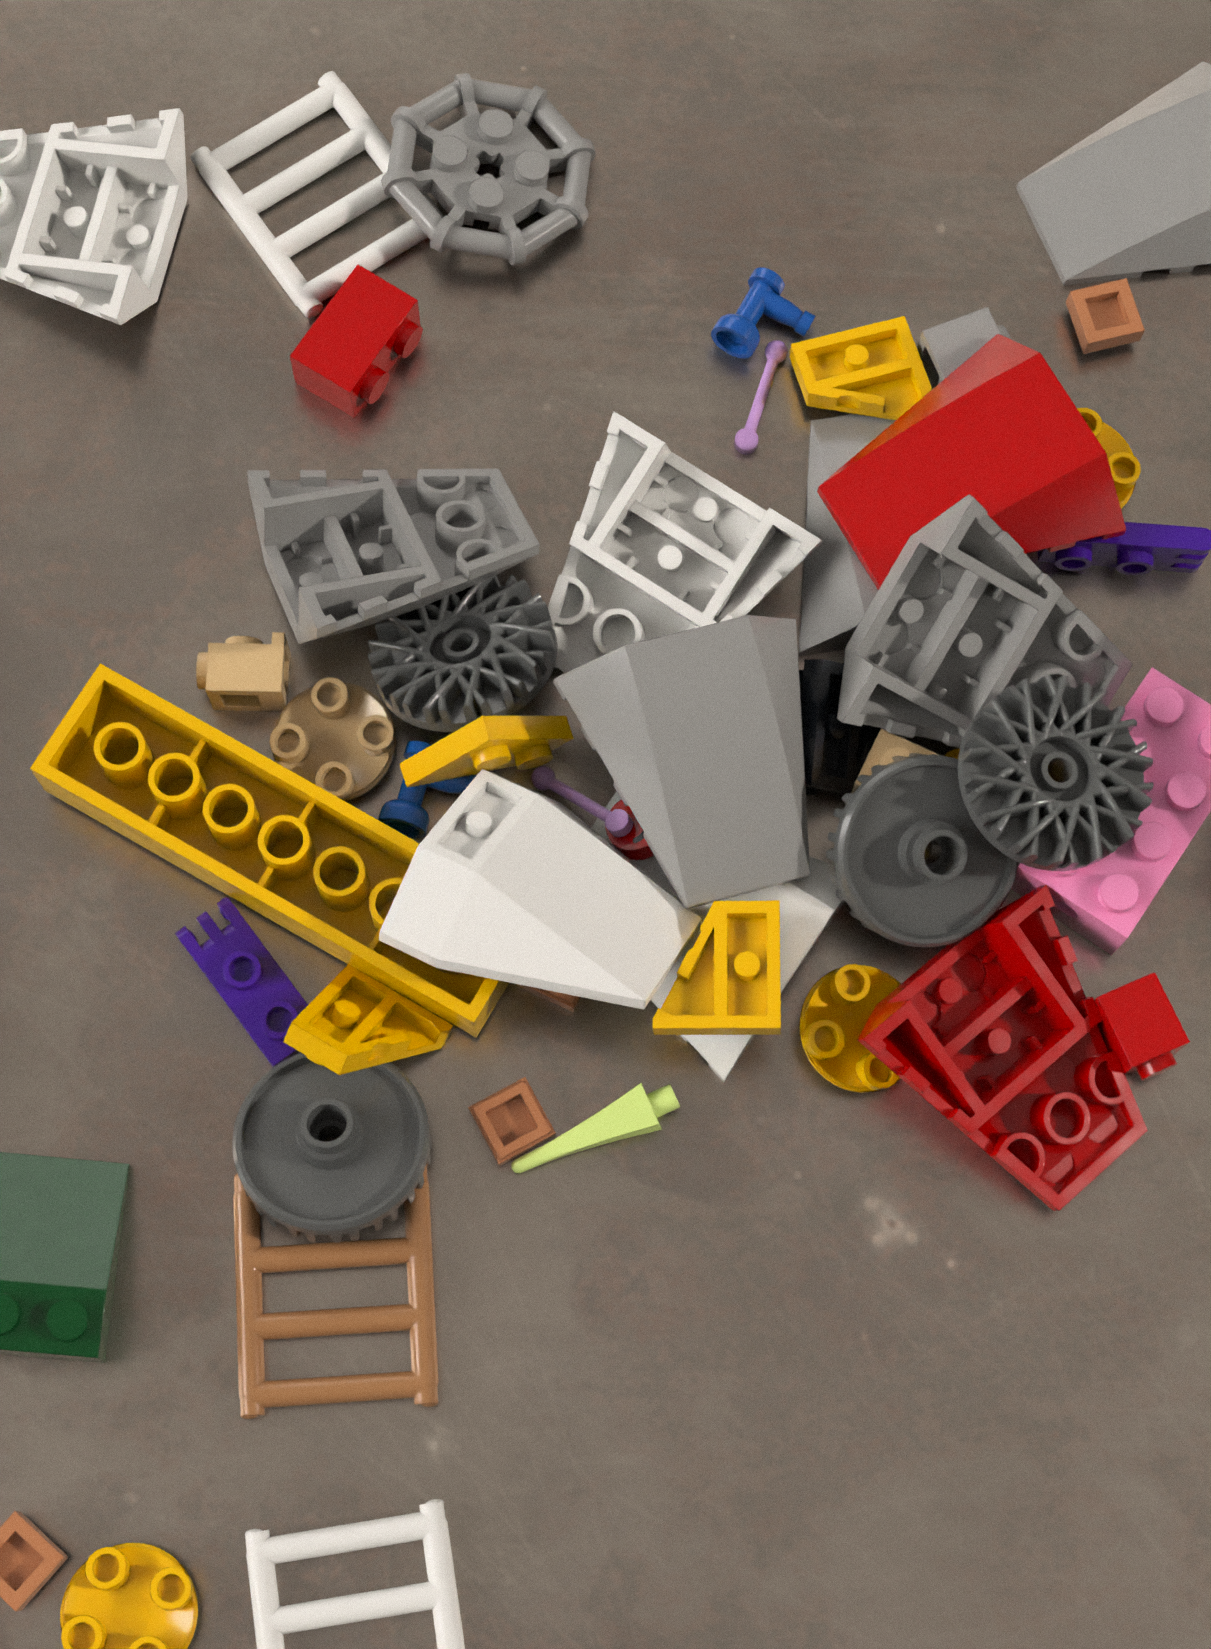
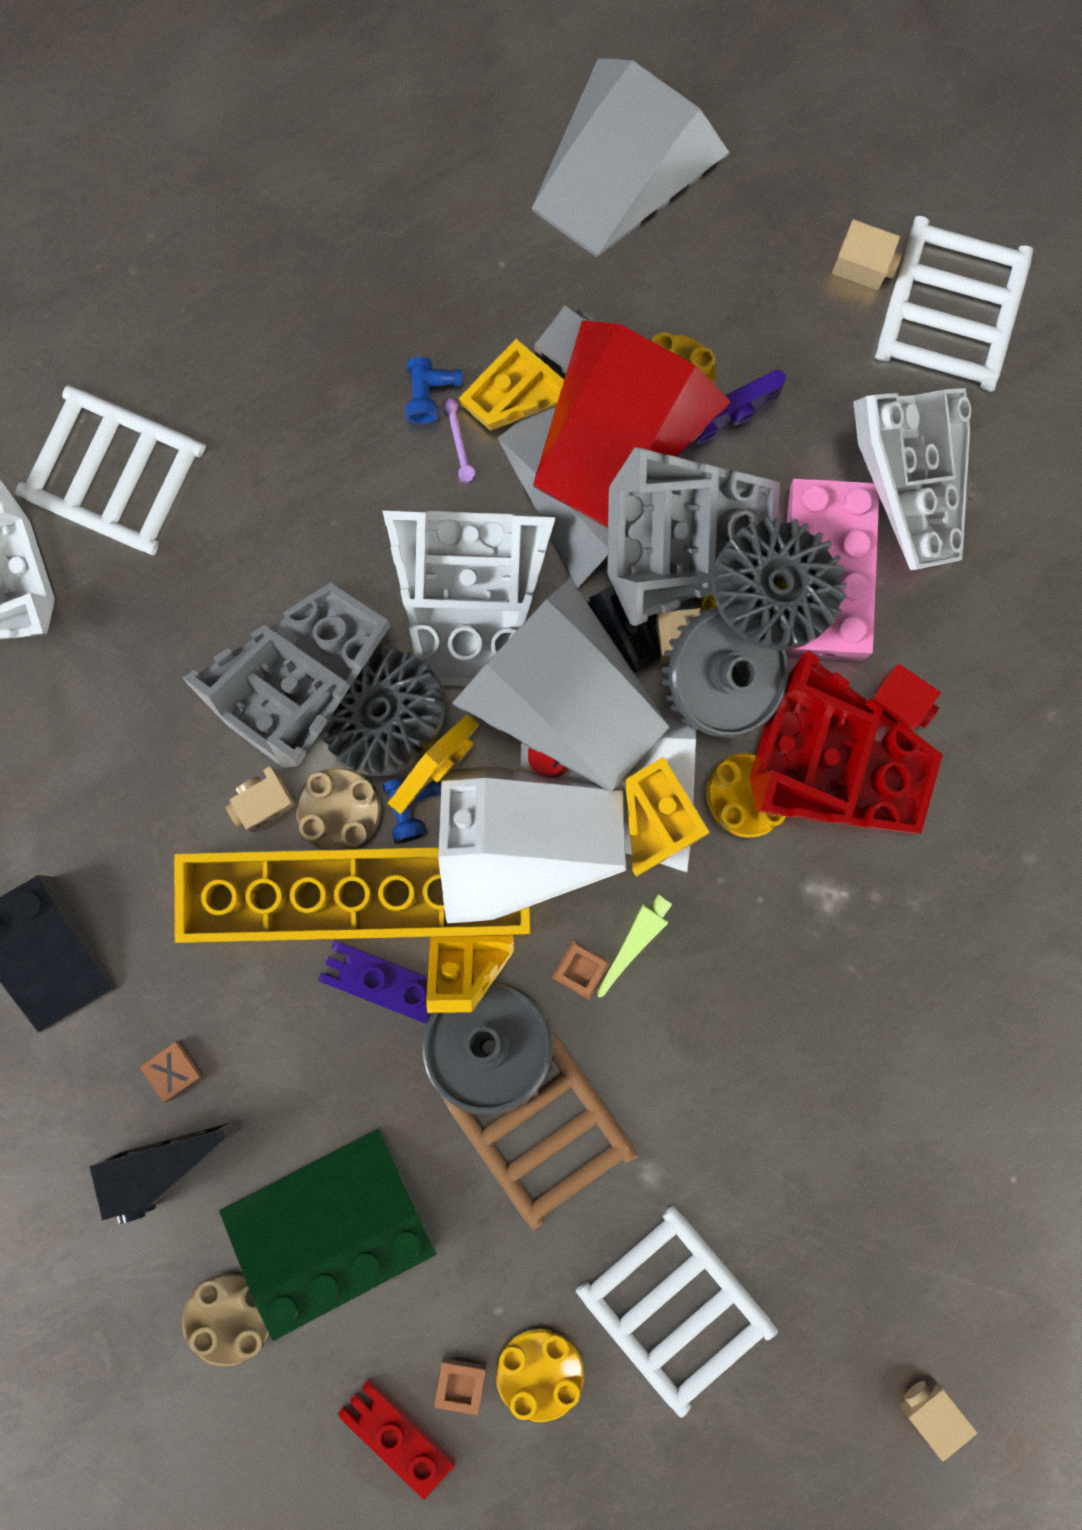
camera: 25 degrees left, 10 degrees up
red brick [289,264,423,418] -> none
light grey plate [381,73,596,265] -> none
lavender hinge [531,766,633,837] -> none
nougat plate [1066,278,1145,354] -> none

